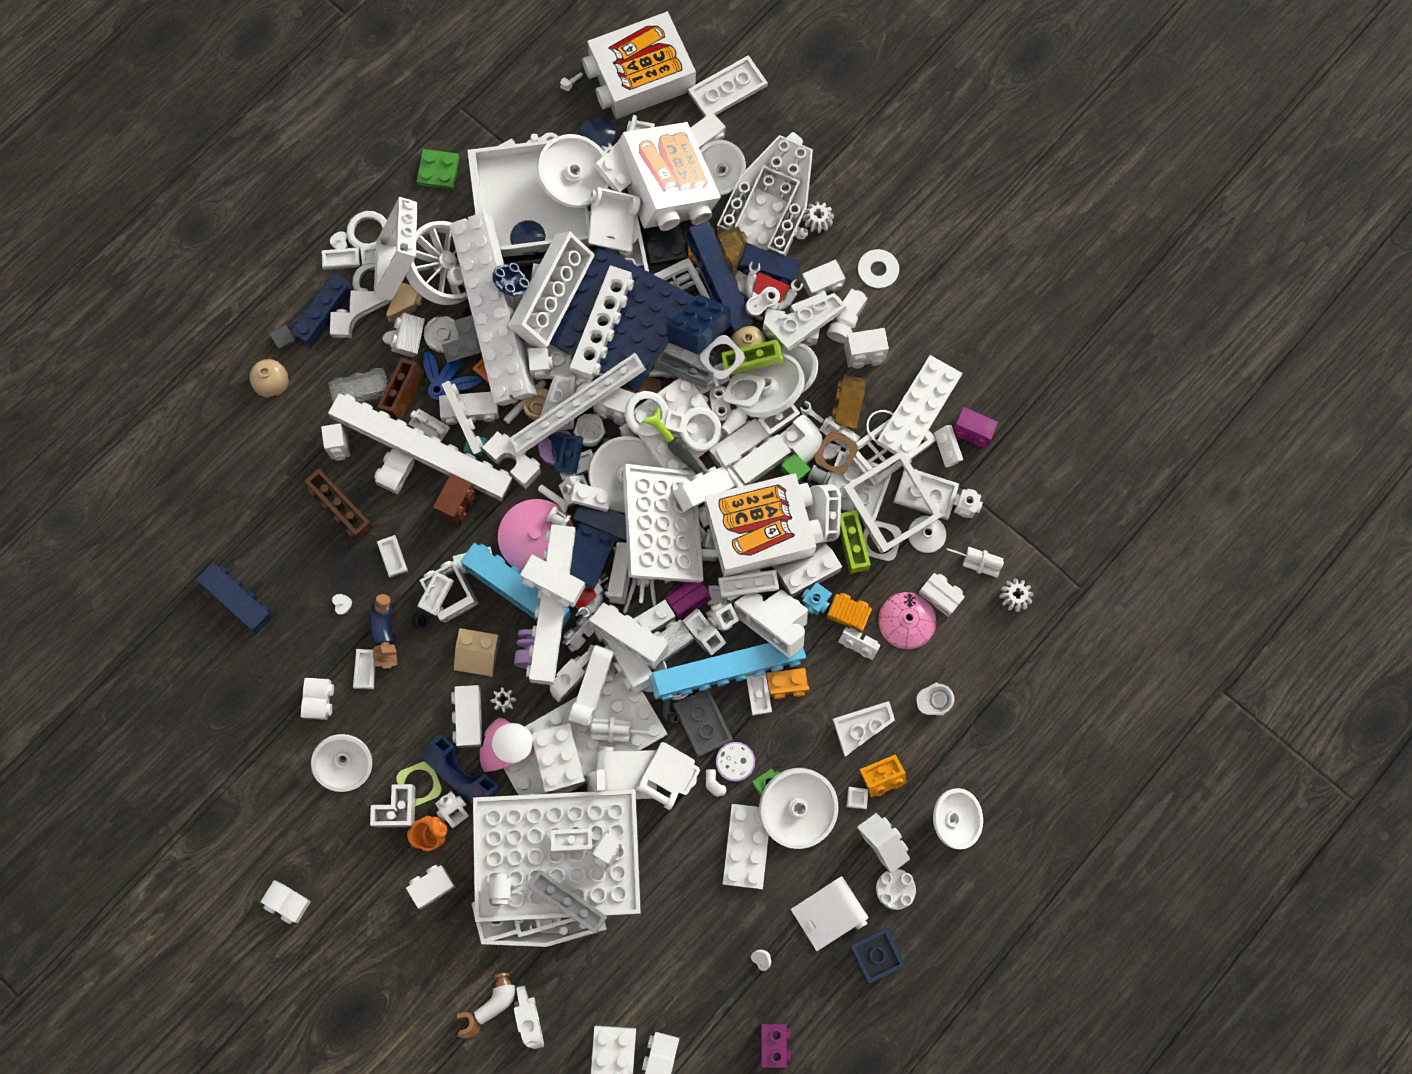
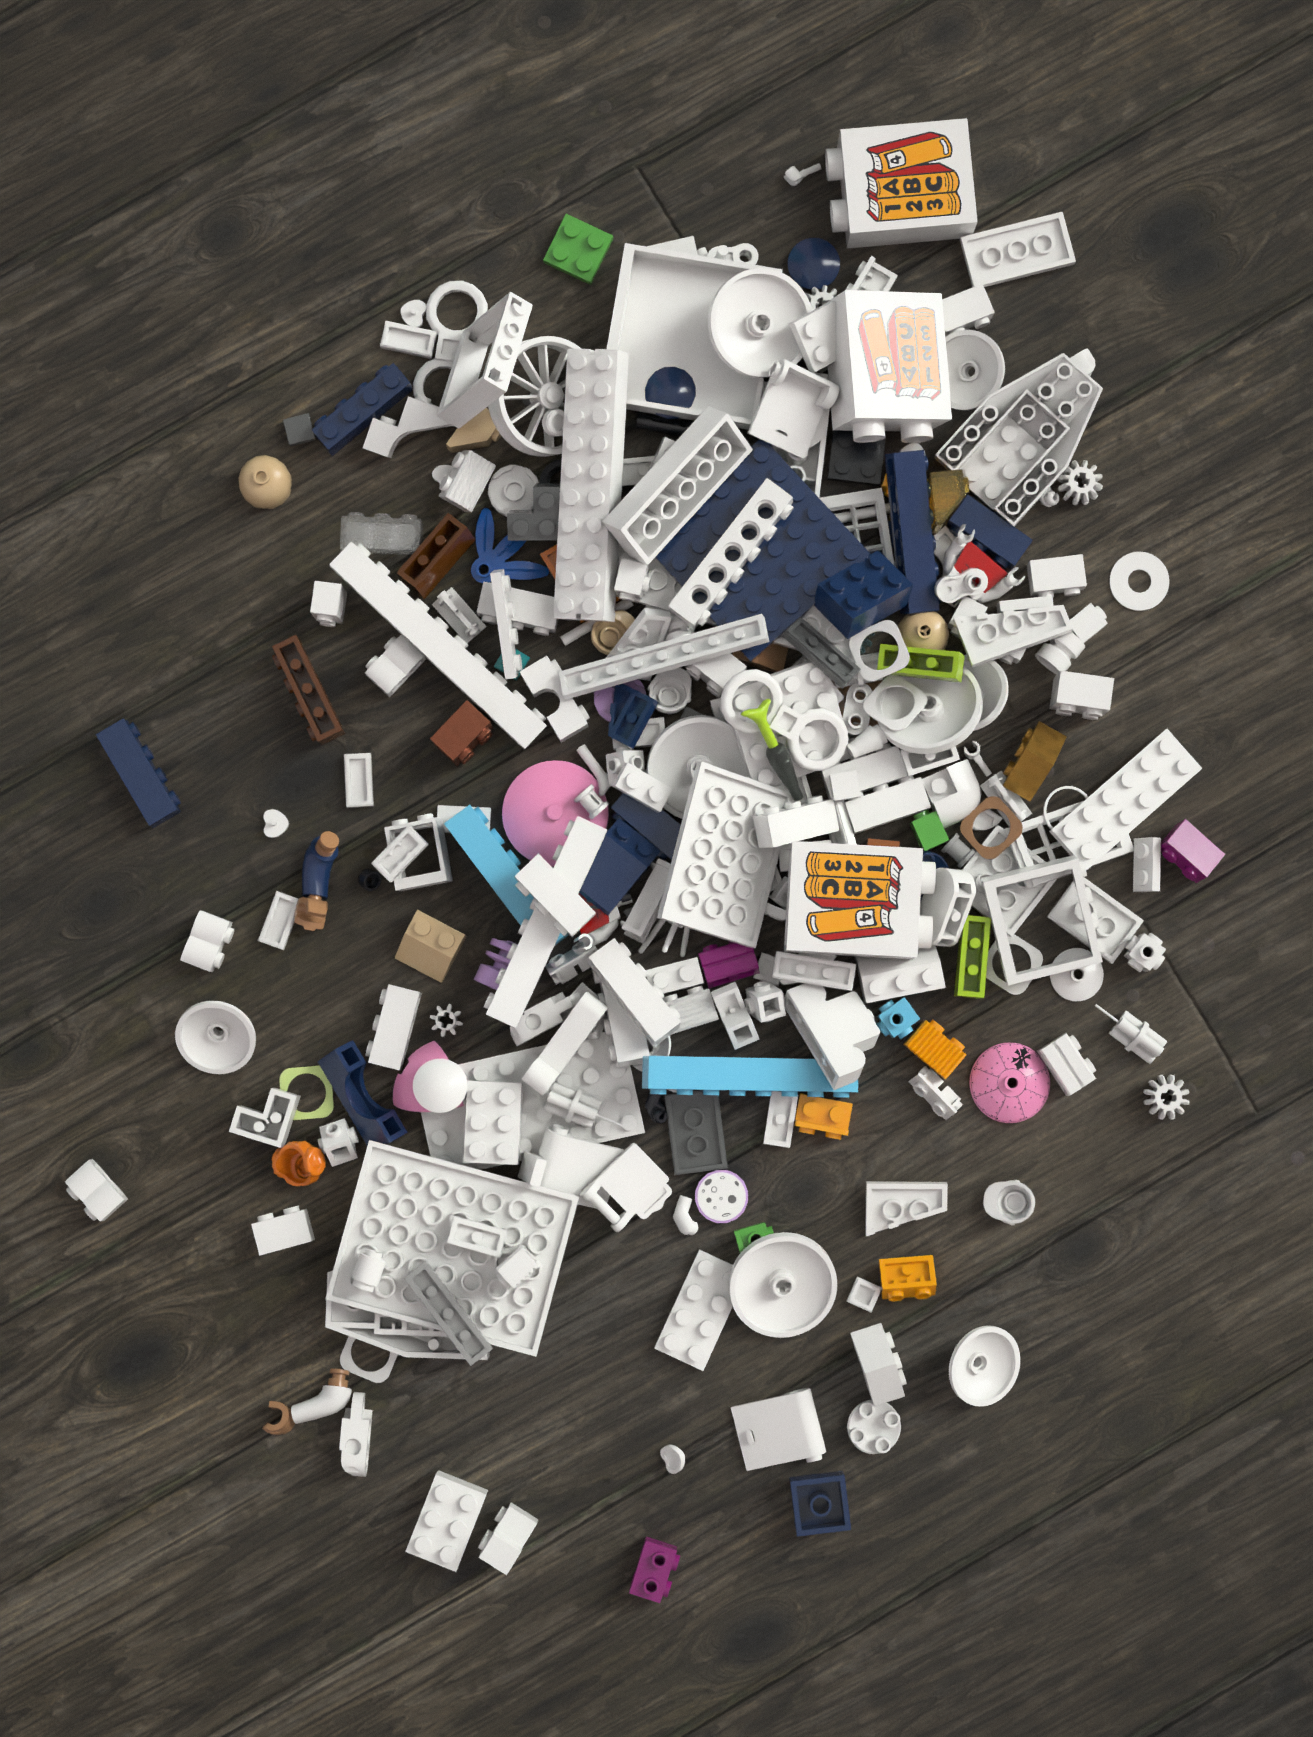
camera: 25 degrees right, 10 degrees up
dark blue dish [492,263,530,297] -> none
none -> white piece [340,1336,398,1383]

